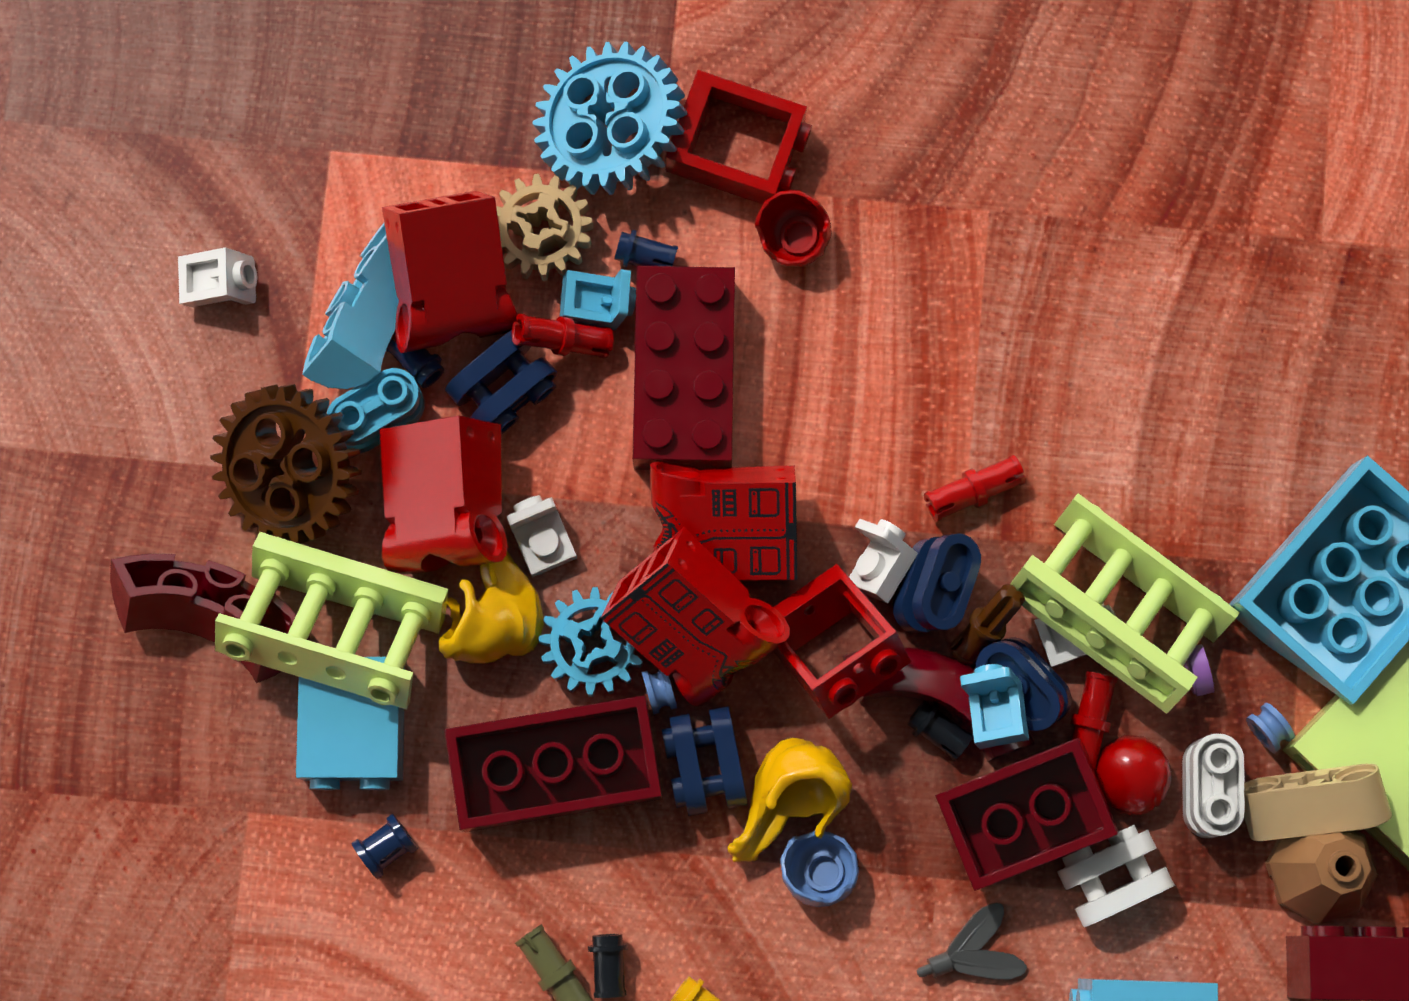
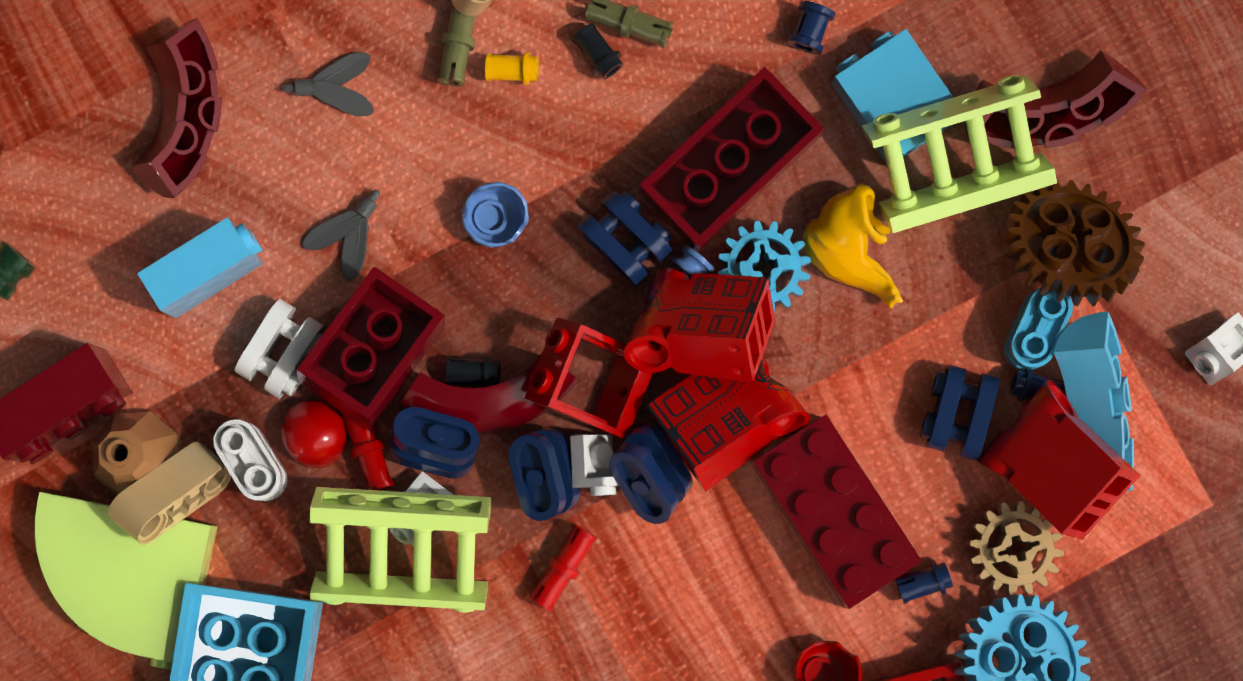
camera: 145 degrees right, 5 degrees up
red piece [380,415,508,575] -> none
white bracket [507,495,577,577] -> none
red pin [512,314,614,358] -> none
medium azure bracket [560,269,636,330] -> none
yellow piece [727,737,852,862] -> none
reddish brown axle [950,584,1025,666] -> none
medium azure bracket [960,664,1029,749] -> none
medium lavender tile [1184,644,1214,696] -> none
medium blue bush [1246,702,1295,753] -> none
none -> dark blue brick [609,423,693,524]

